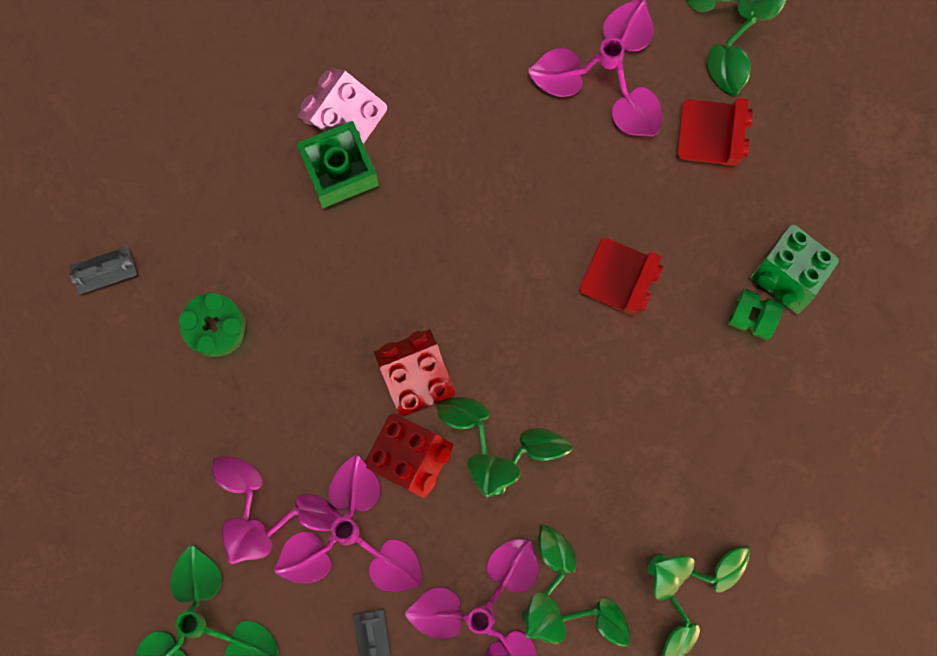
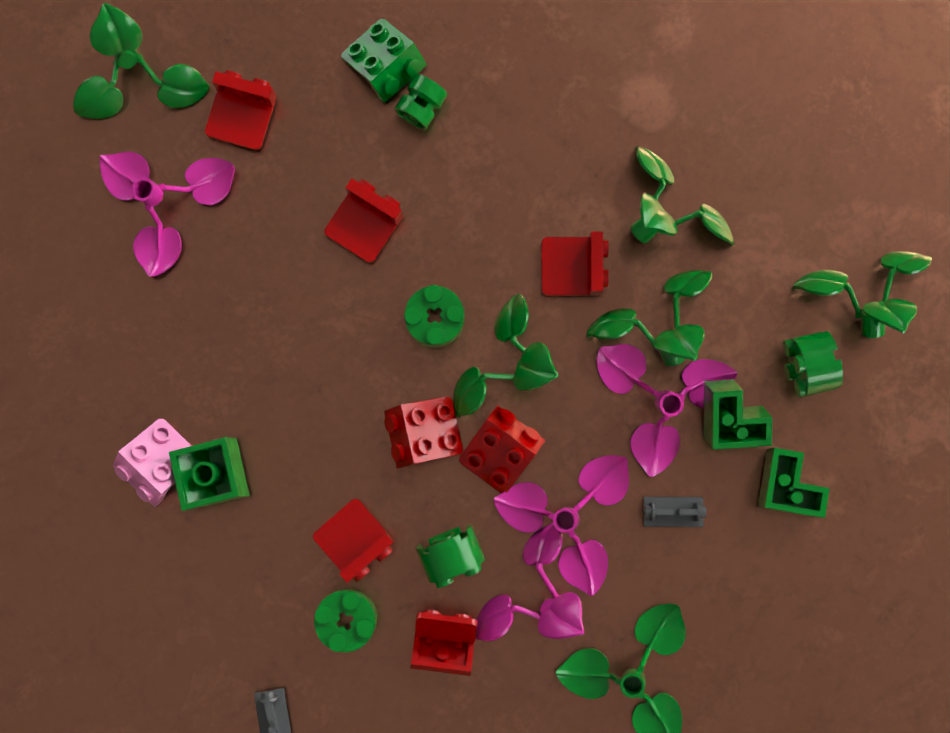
camera: 80 degrees left, 0 degrees up
none -> red bracket [313,499,395,583]
none -> green brick [404,285,464,348]
none -> red bracket [410,610,478,676]
none -> green brick [415,525,485,588]
none -> red bracket [541,231,609,296]

